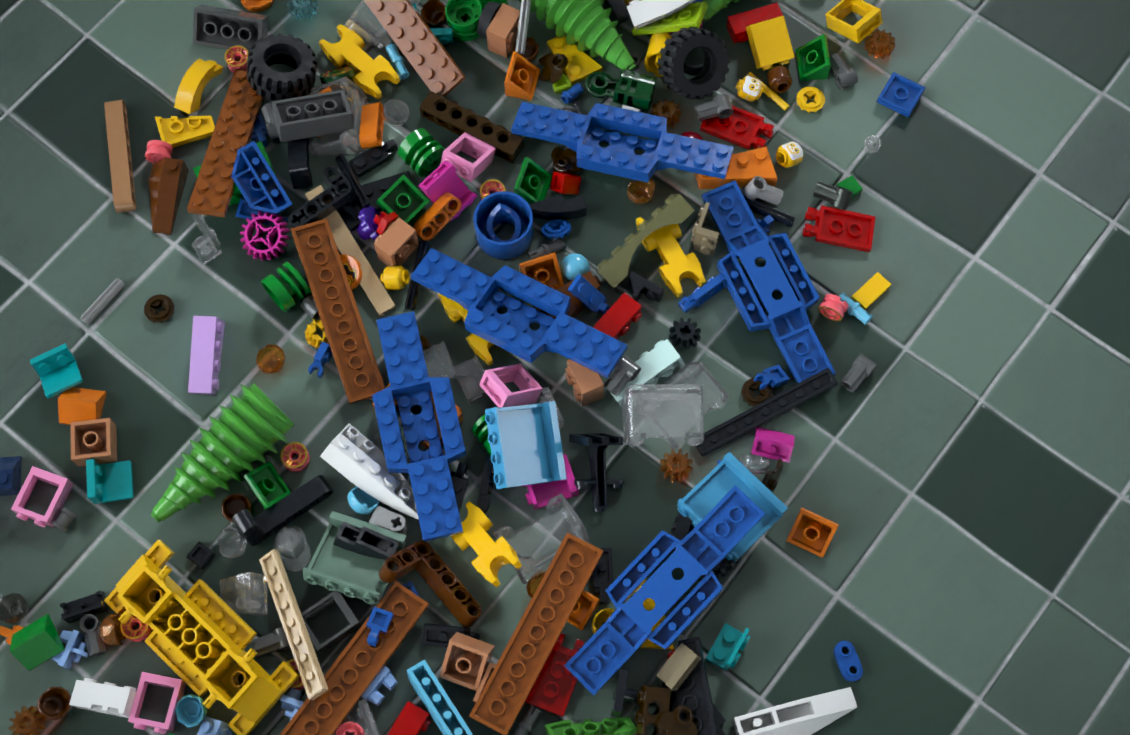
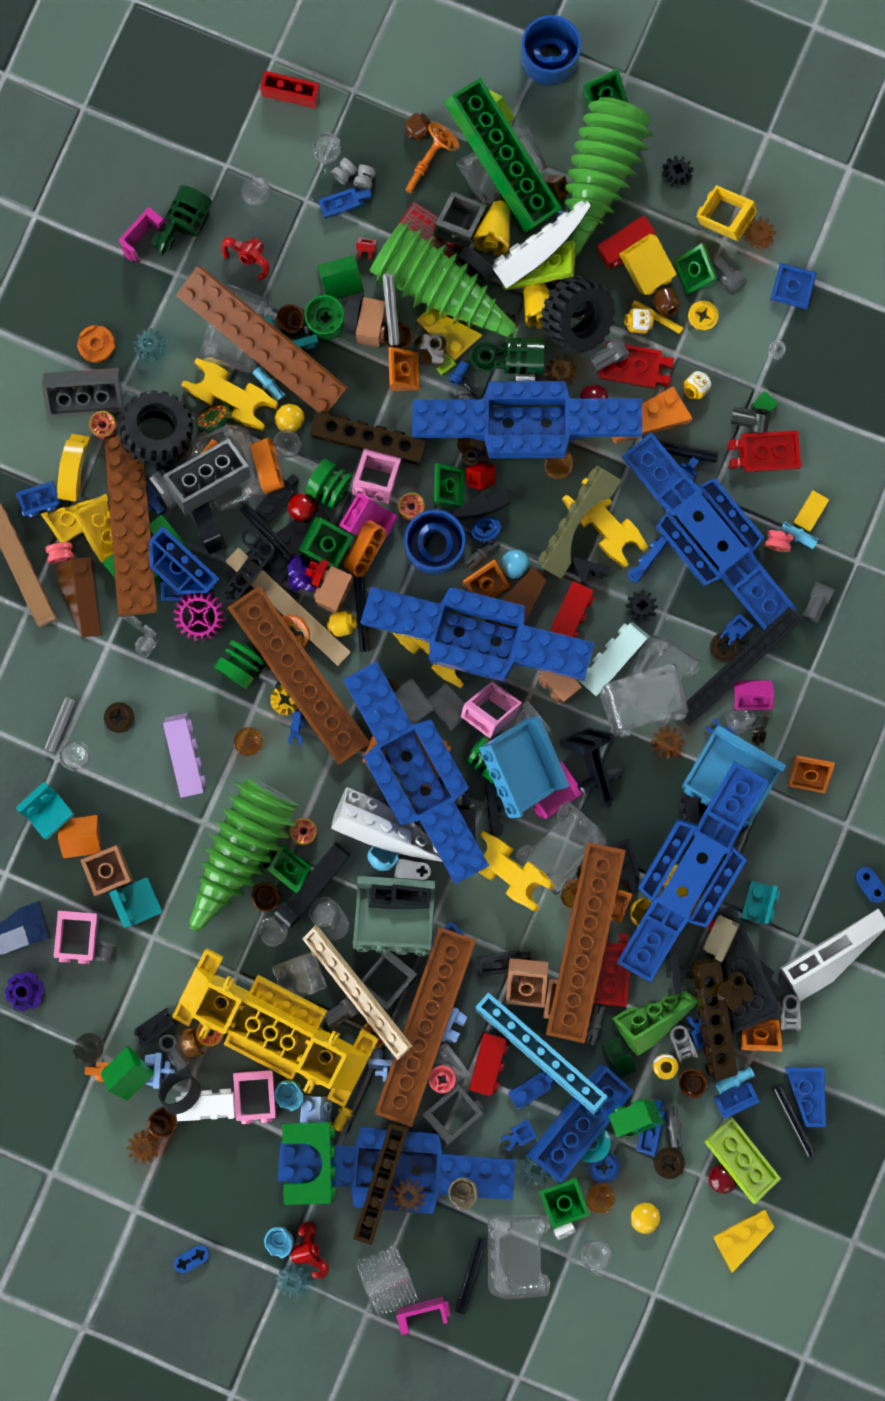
camera: 15 degrees left, 15 degrees up
black tile [186,542,215,570] -> none
blue plate [366,607,394,647] -> none
reddish brown beam [379,540,482,627] -> none
blue hinge [568,274,610,314] -> none
dark grey piece [604,356,641,397] -> none
dark tan bracket [691,202,719,256] -> none
light grey piece [743,176,783,205] -> none
none -> blue bracket [16,480,61,517]
none -> clear hair [59,740,91,771]
none -> yellow wing [72,494,113,563]
none -> black tyre [158,1072,201,1114]
none -> yellow hair [274,404,305,433]
none -> red hair [288,493,318,522]

